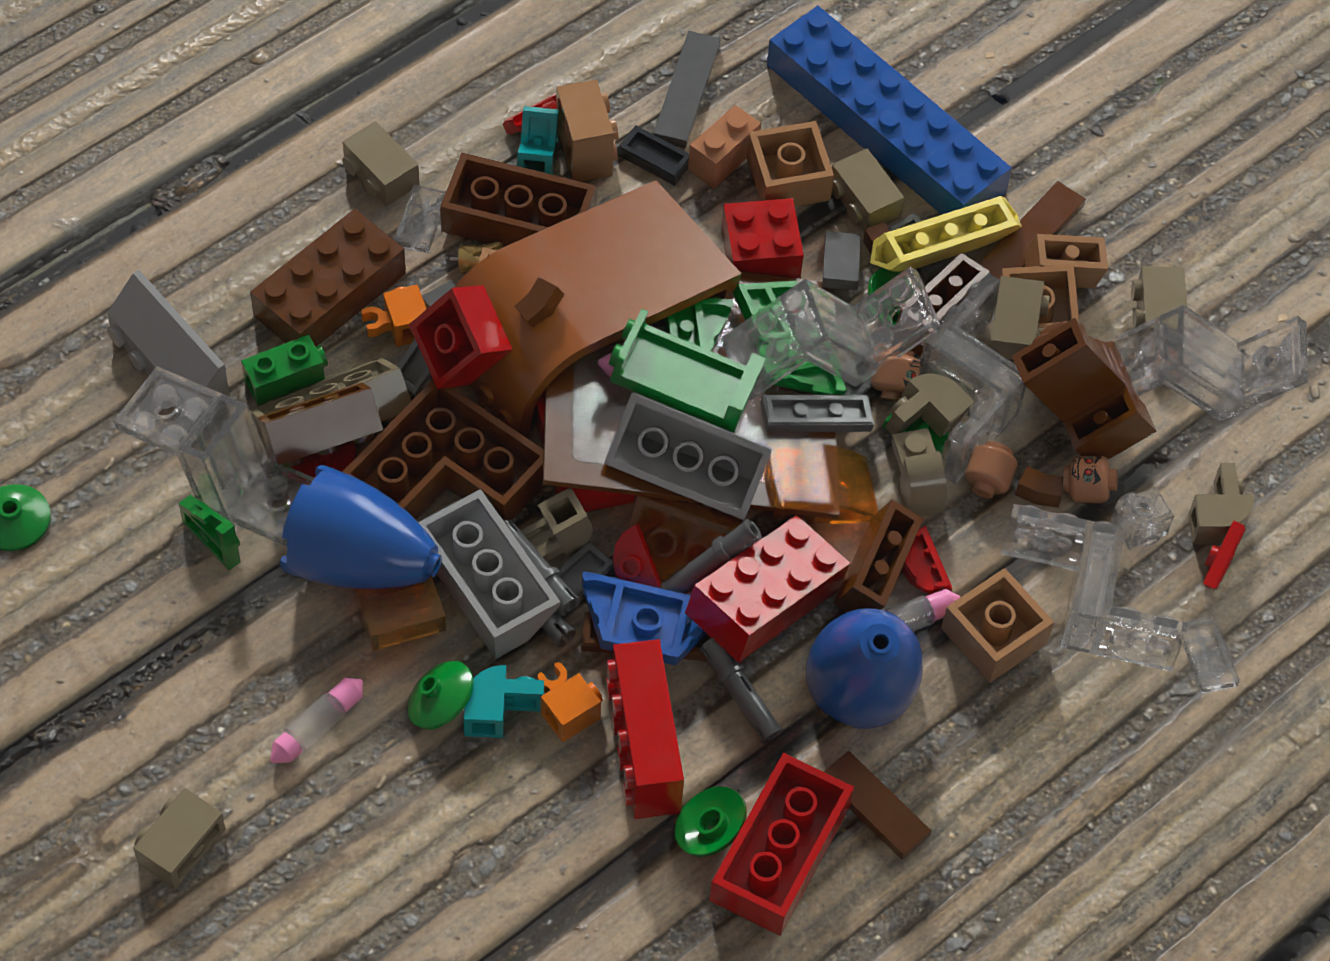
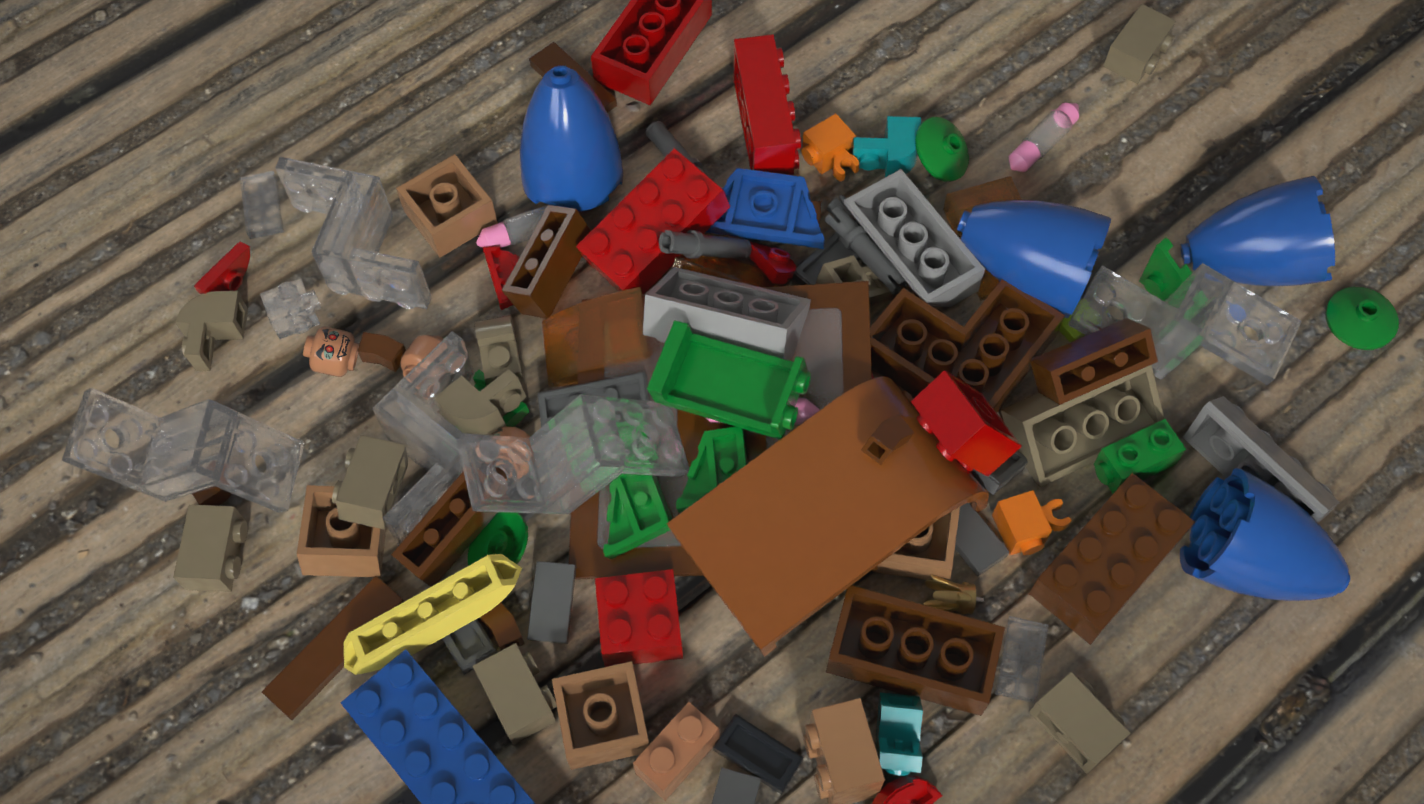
camera: 175 degrees left, 5 degrees up
green dish [675,786,747,857] -> none
reddish brown brick [1012,318,1157,460] -> none
medium nougat brick [1024,234,1108,289] -> none
none -> blue cylinder [1180,176,1335,286]
none -> blue cylinder [1180,468,1350,601]

